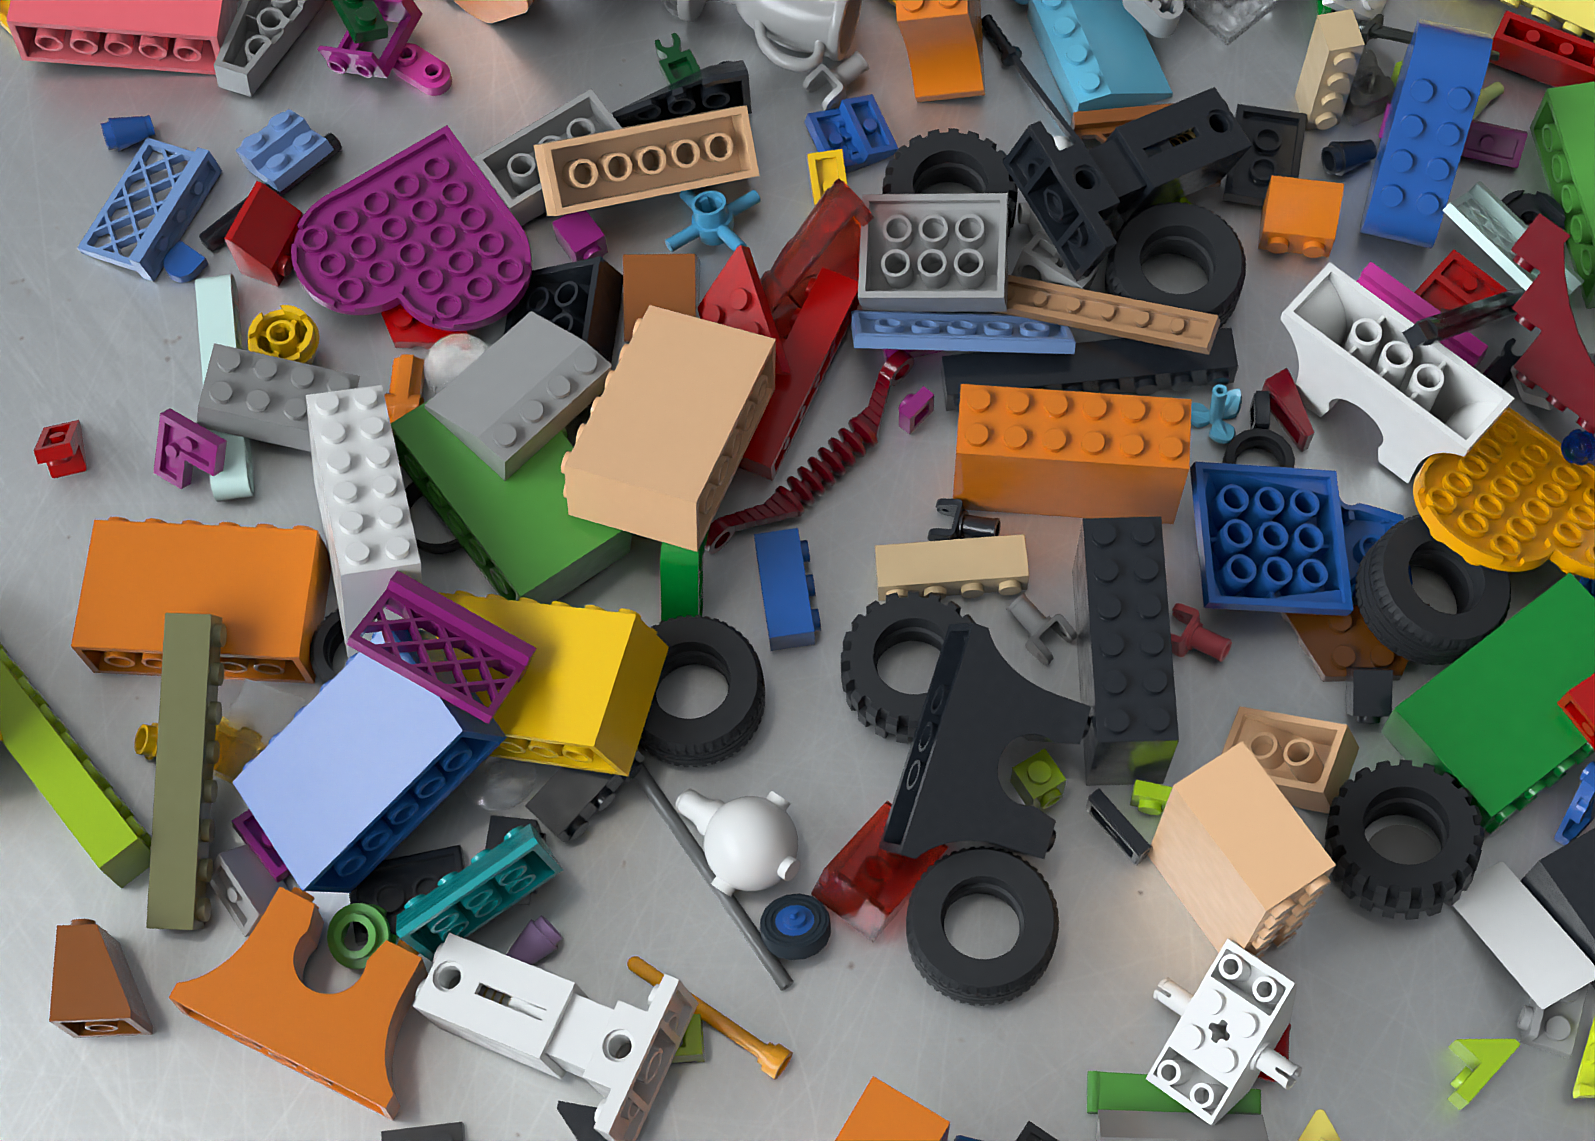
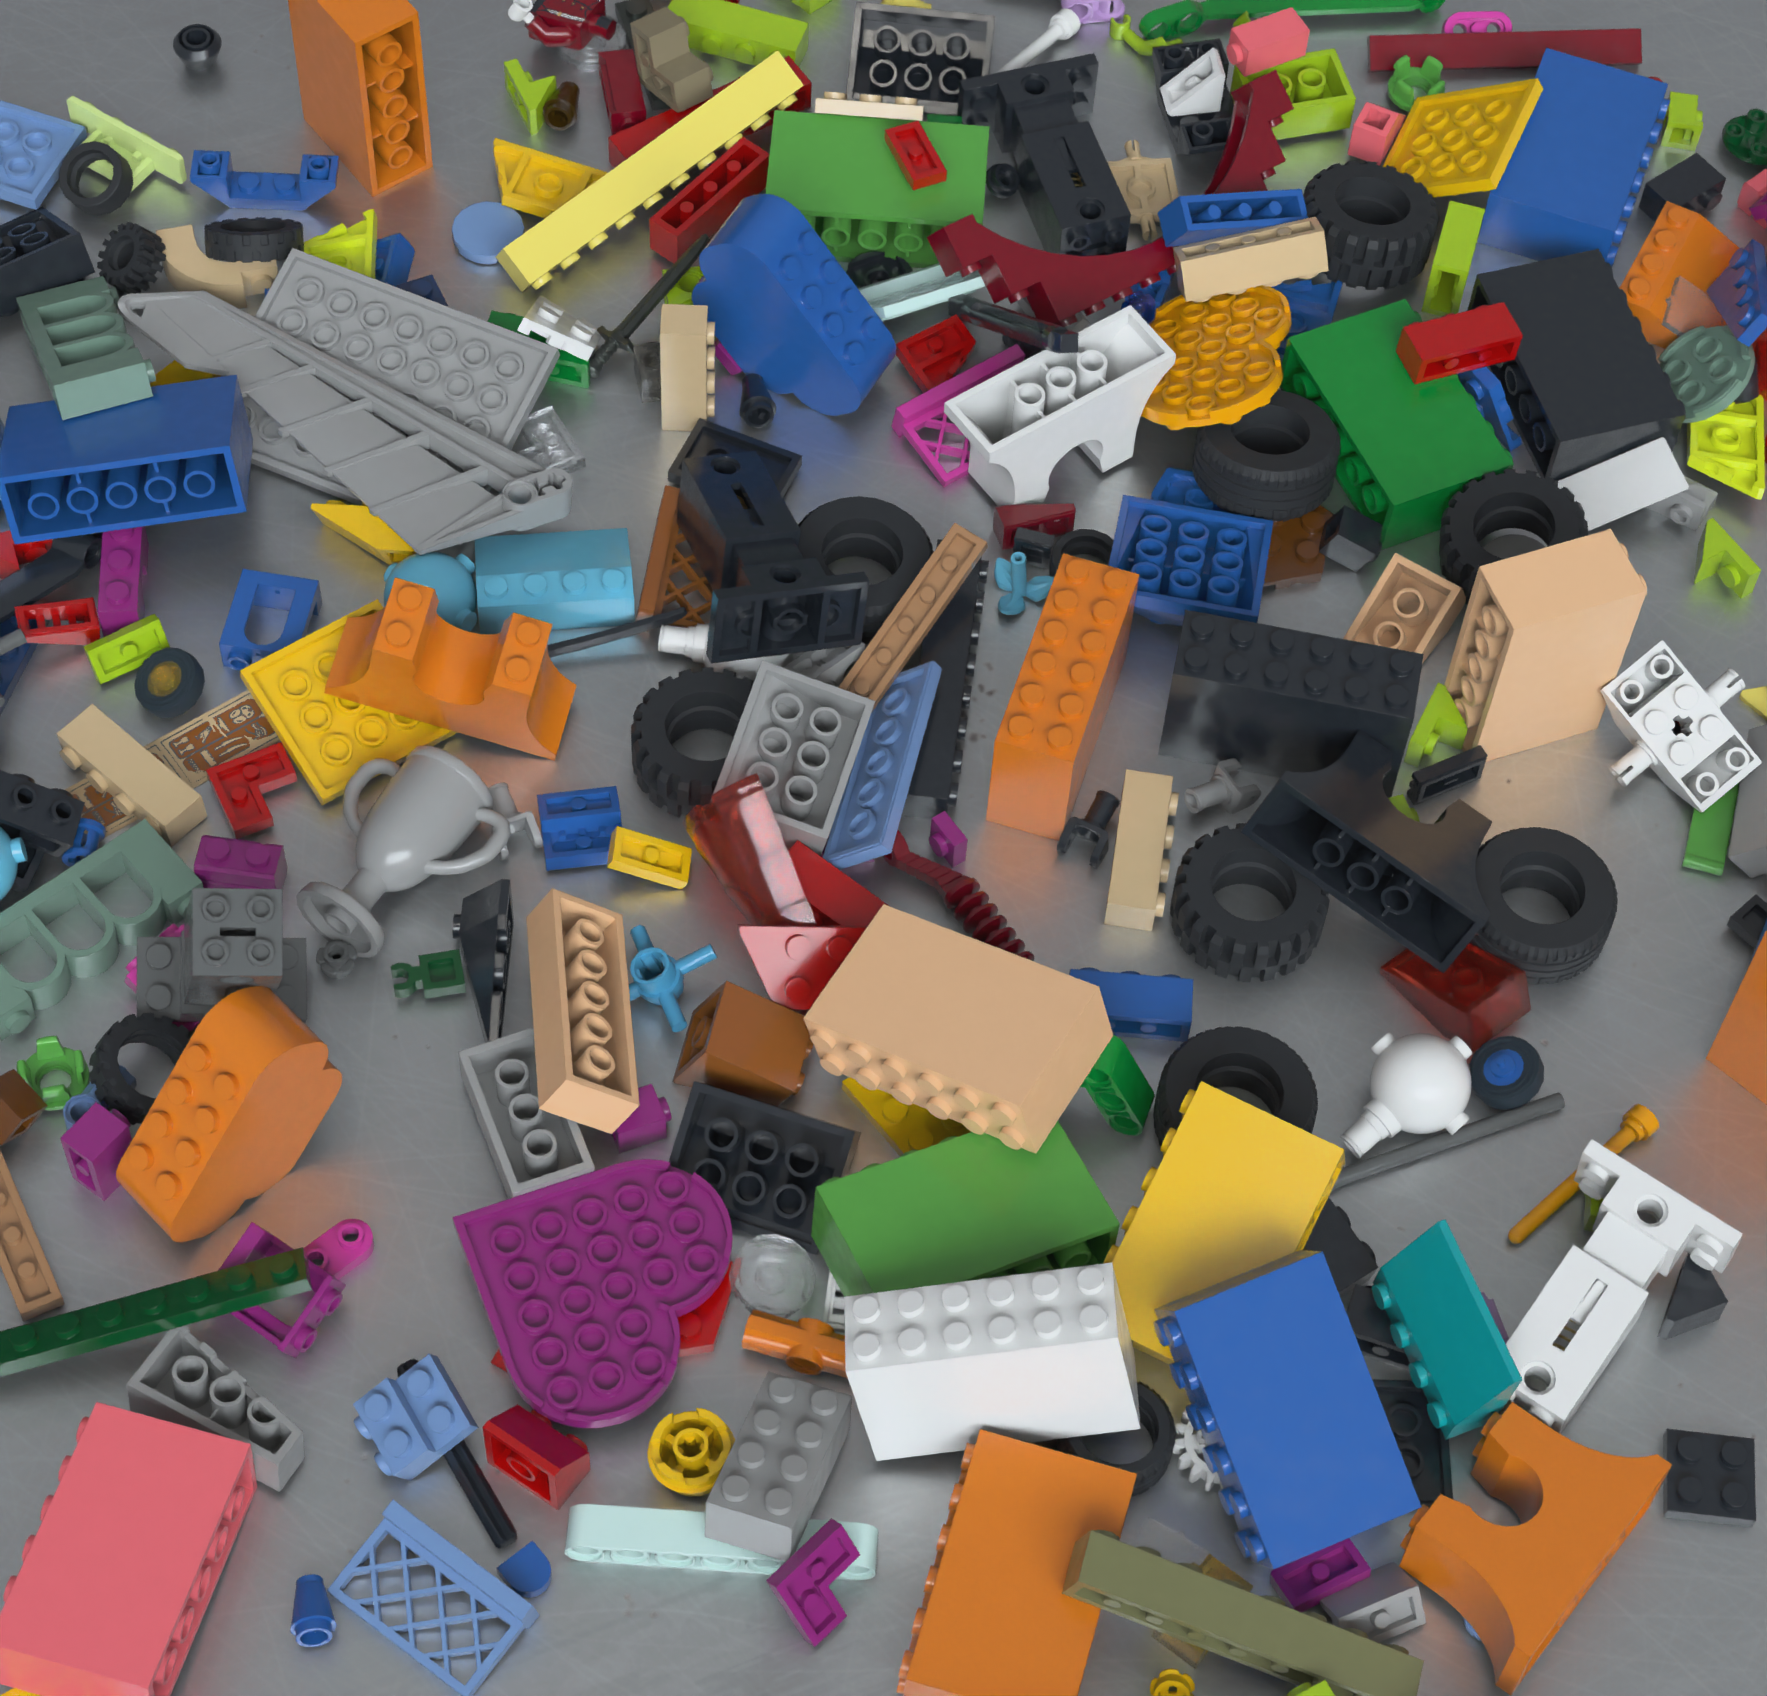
camera: 85 degrees left, 10 degrees down
bright green piece [327,903,398,969] -> none
magenta fence [346,570,537,724] -> none
light grey slope [424,311,612,481] -> none
orange slope [1258,175,1344,258] -> none

